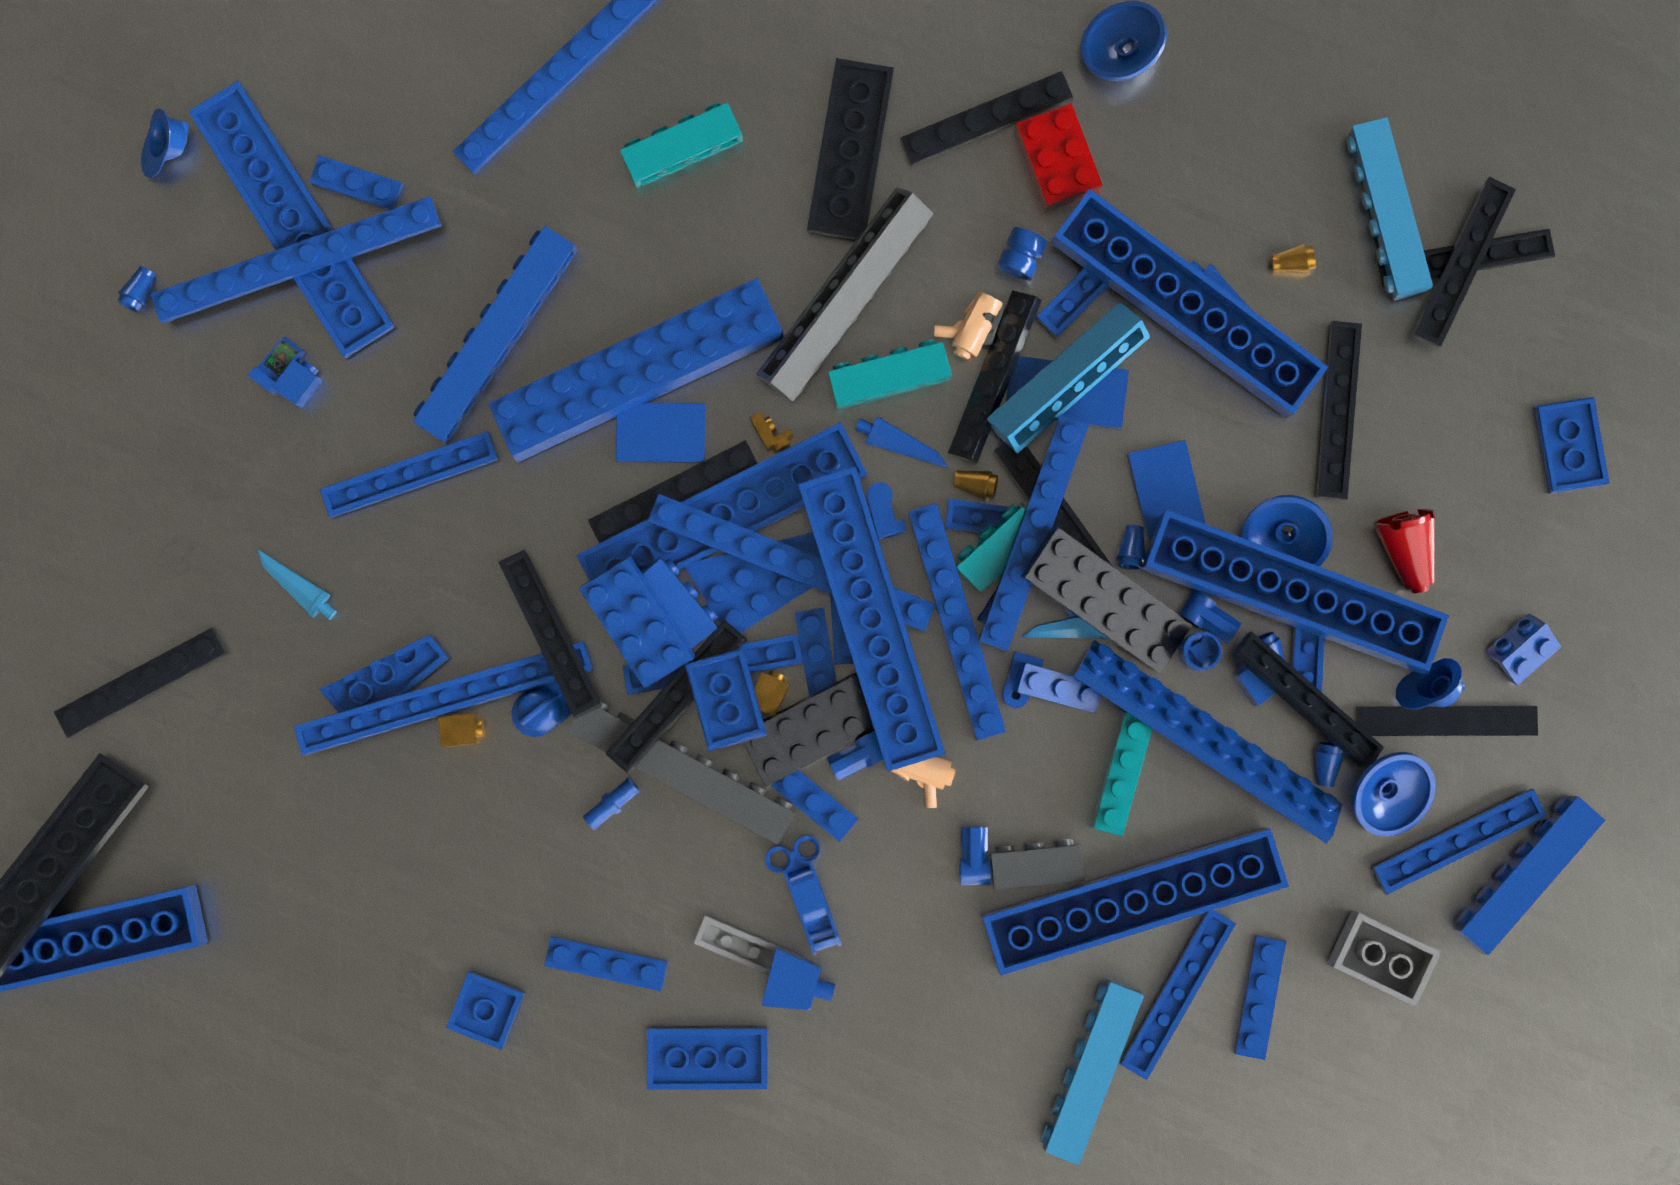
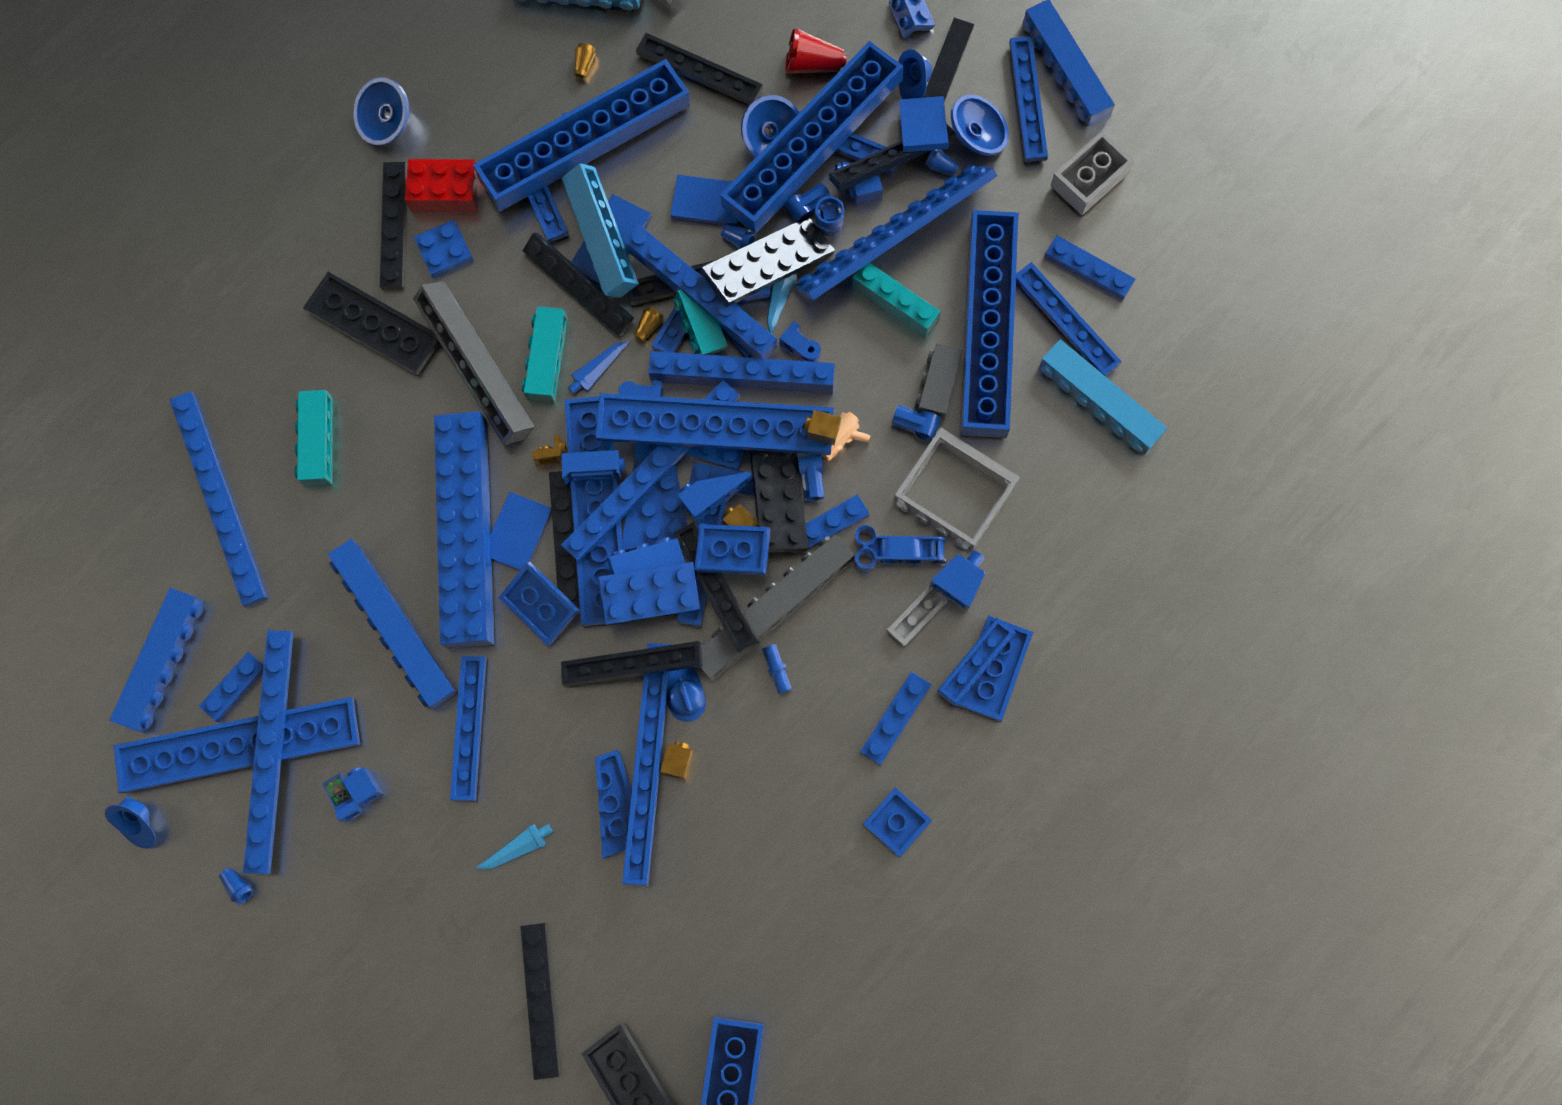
camera: 65 degrees left, 10 degrees down
light nougat piece [934,292,1004,360] -> none
blue wheel [997,227,1048,281] -> none
plate [1013,661,1101,713] -> none
none -> blue brick [109,588,204,733]
none -> blue plate [414,219,473,278]
none -> blue plate [498,562,580,646]
none -> blue window [562,450,625,485]
none -> blue slope [678,472,752,522]
none -> pearl gold brick [804,410,841,446]
none -> light grey window [894,428,1020,551]
none -> blue tile [899,96,948,152]
none -> blue tile [937,617,1016,707]

